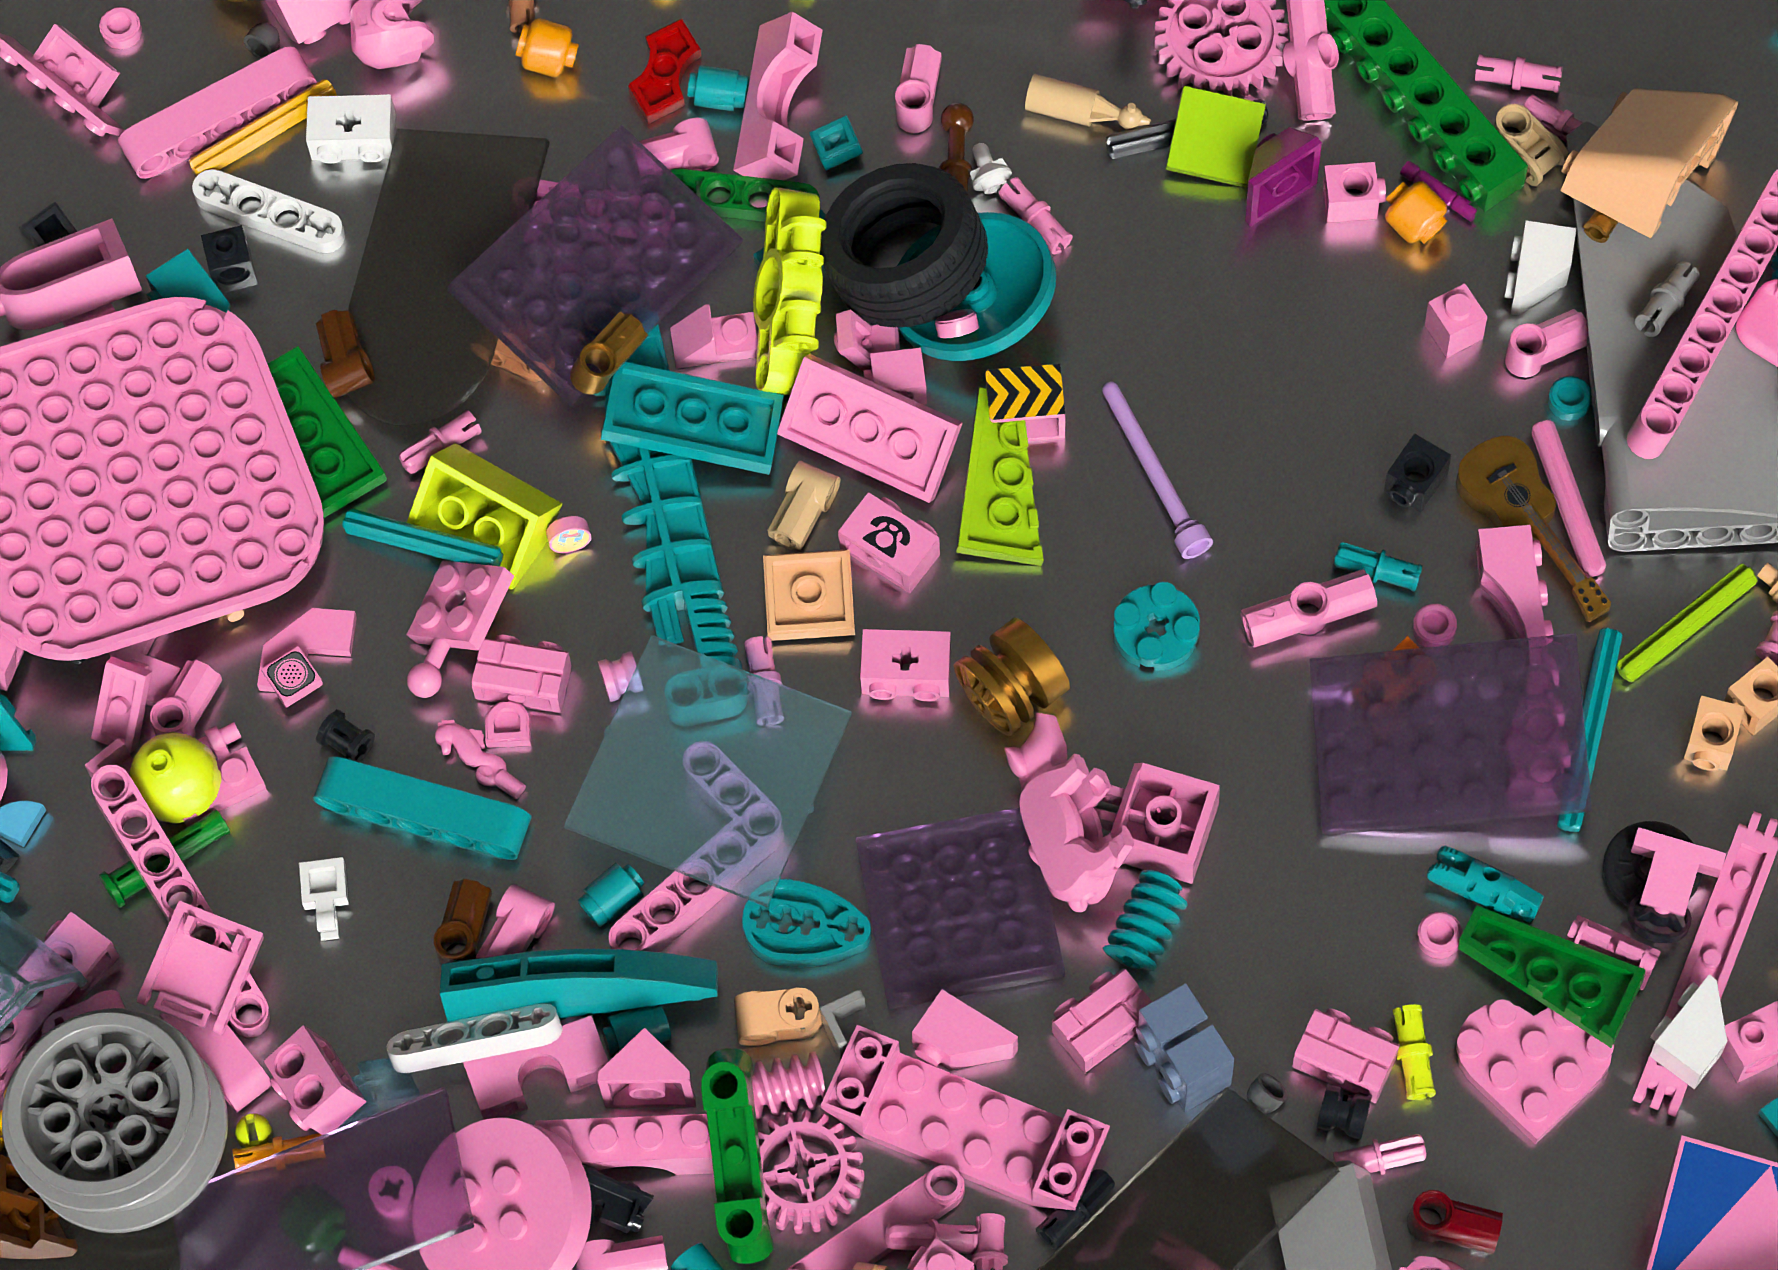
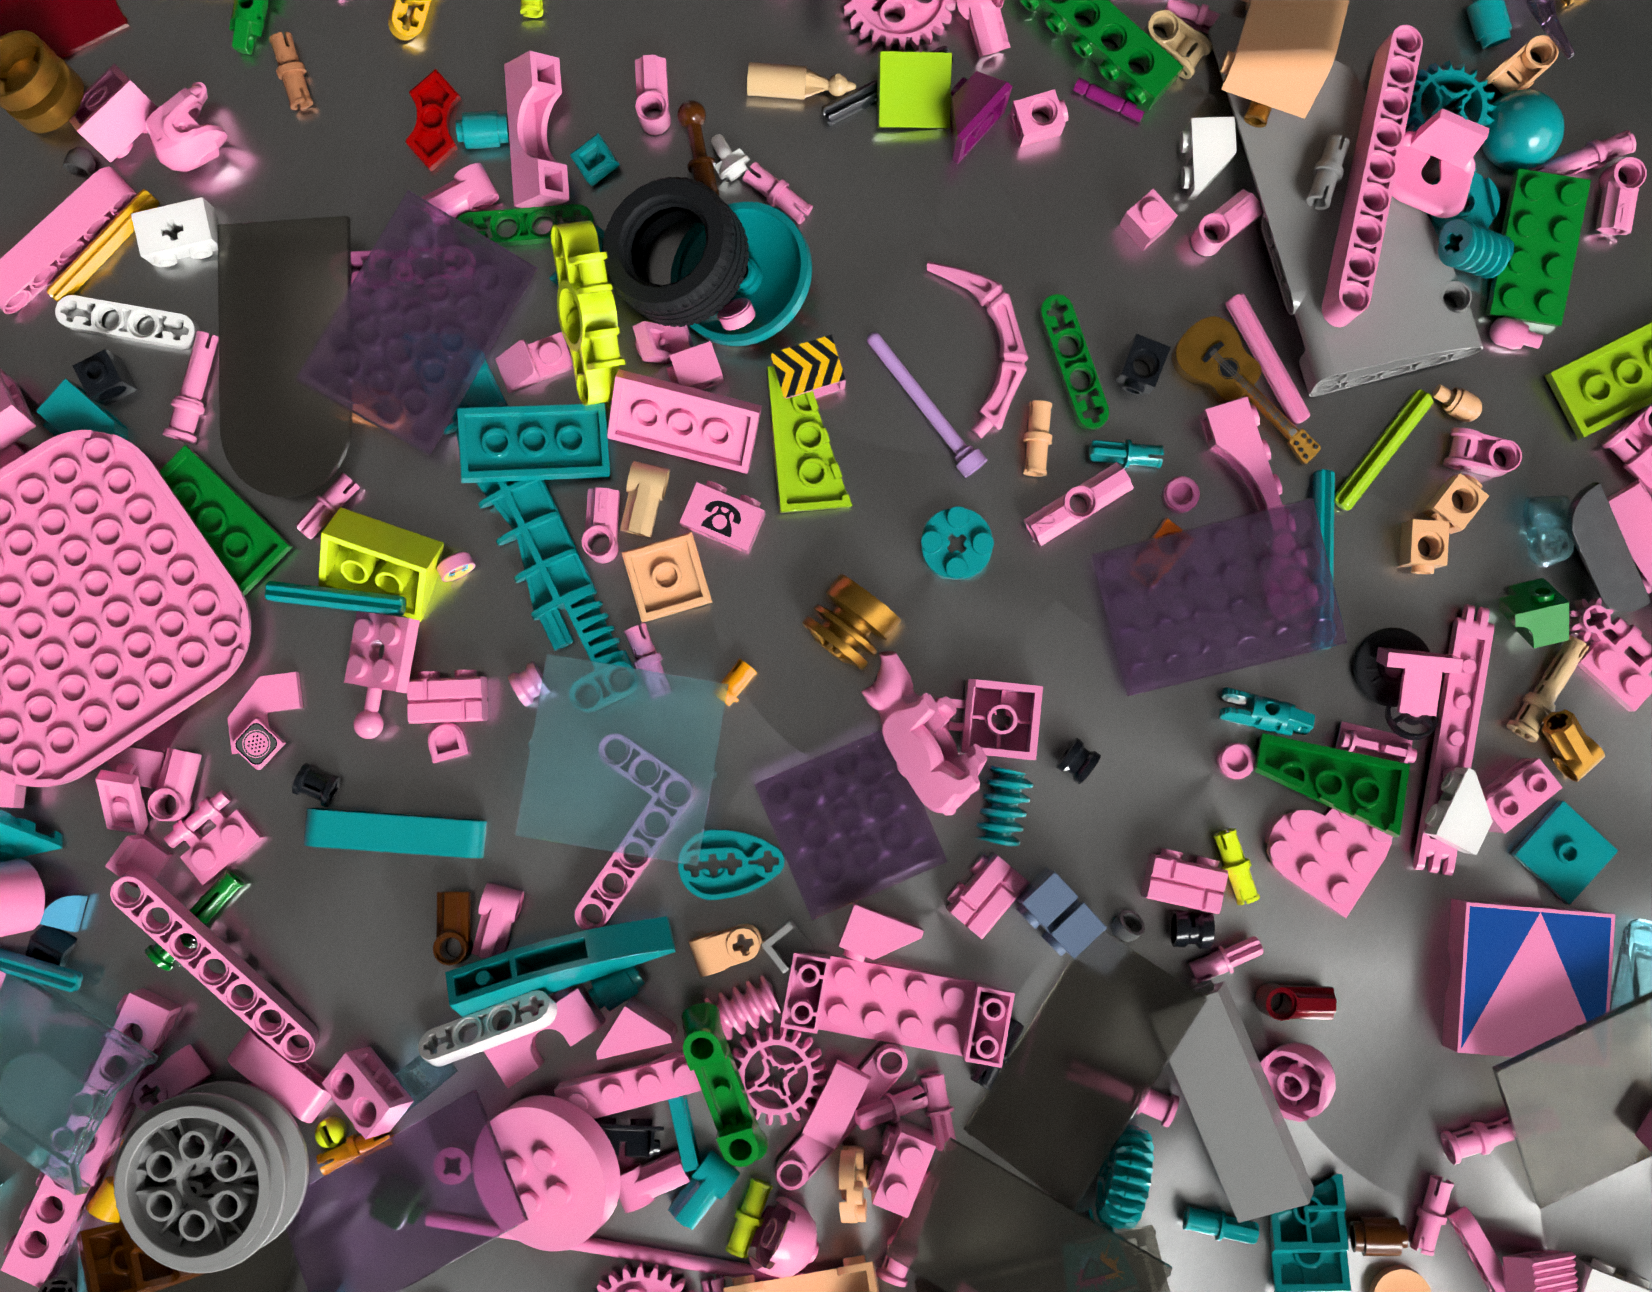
camera: 20 degrees left, 20 degrees up
neon yellow cylinder [129,732,222,824] -> none
bright pink container [137,901,264,1036] -> none
white plate [299,857,349,941] -> none
reddish brown piece [316,309,376,398] -> none
bright pink animal [435,719,526,799] -> none
light orange head [515,18,579,77] -> none
pearl gold piece [570,312,648,395] -> none
teal brick [577,862,645,927] -> none
bright pink brick [860,629,951,701] -> none
light orange head [1385,181,1448,244] -> none
teal tile [1548,376,1592,421] -> none
none -> bright pink pin [163,331,220,444]
none -> bright pink piece [581,487,620,564]
none -> teal tile [668,1095,701,1172]
none -> light orange pin [712,658,757,706]
none -> bright pink slope [802,1059,871,1149]
none -> bright pink animal [927,261,1028,438]
none -> light nougat pin [1023,400,1052,477]
none -> green beam [1039,294,1109,431]
none -> black wheel [1055,738,1101,784]

